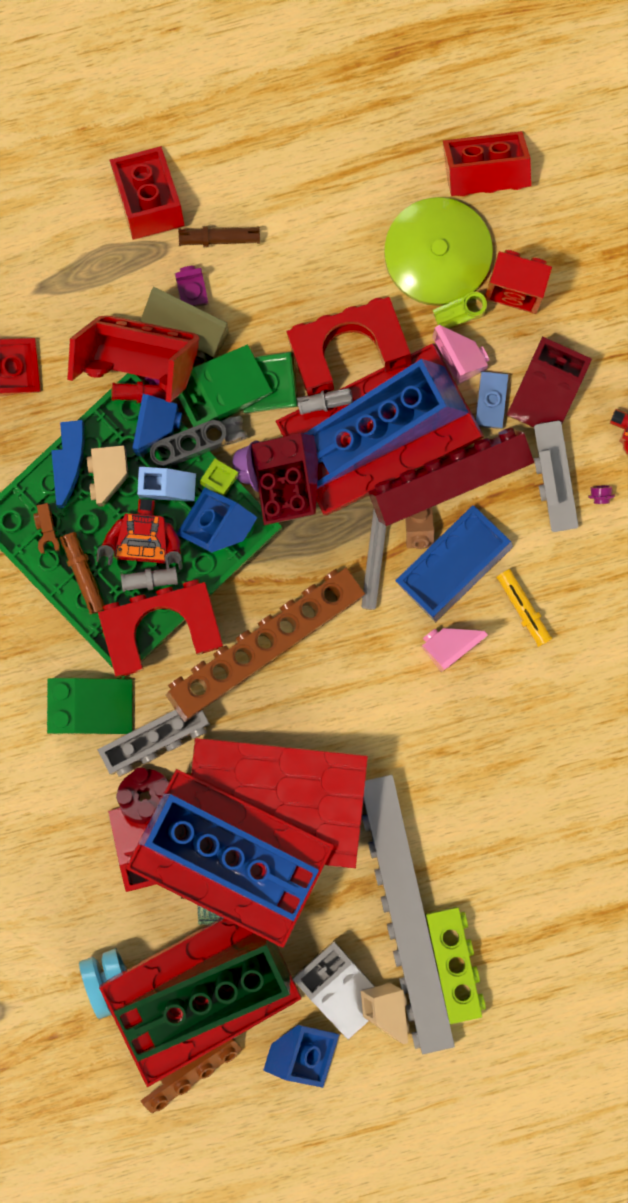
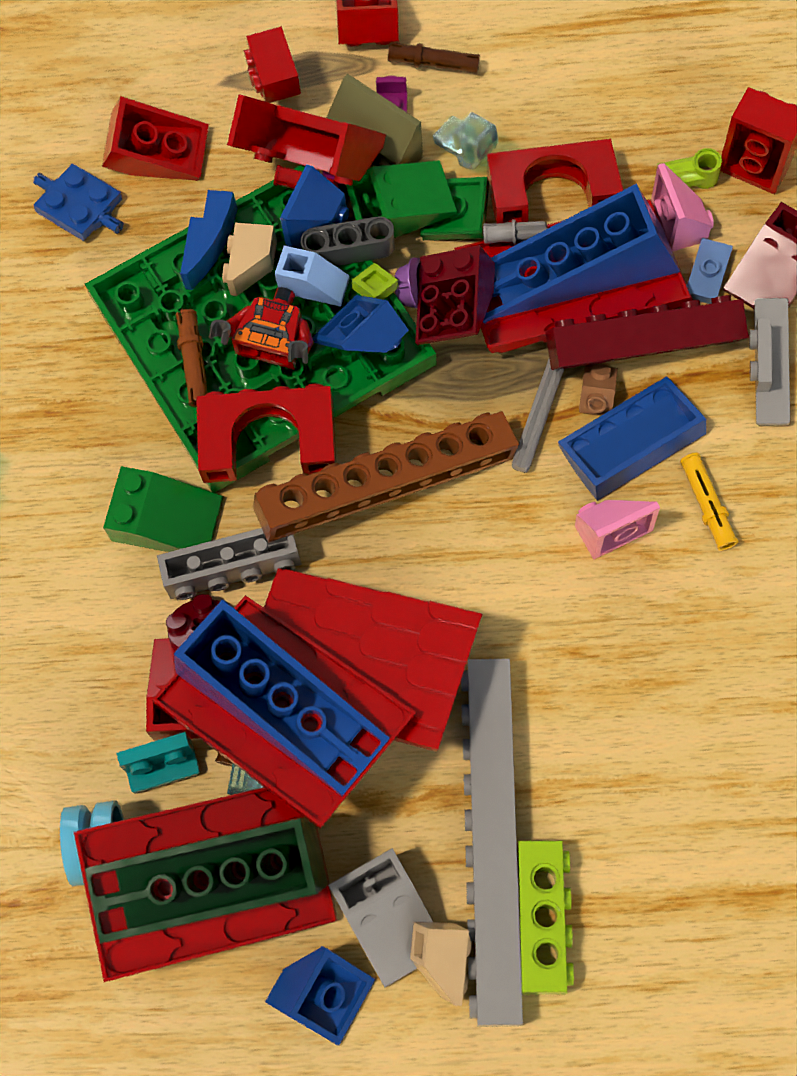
camera: 20 degrees right, 15 degrees down
dark orange plate [34,503,60,554] -> none
light grey pin [121,567,178,592] -> none
dark orange bracket [141,1038,242,1113] -> none
light grey wheel [217,416,248,445] -> none
lime dish [384,197,493,306] -> none
red slope [443,131,532,197] -> none
none -> teal bracket [116,732,200,794]
none -> red brick [243,26,301,103]
none -> clear light blue brick [433,112,498,169]

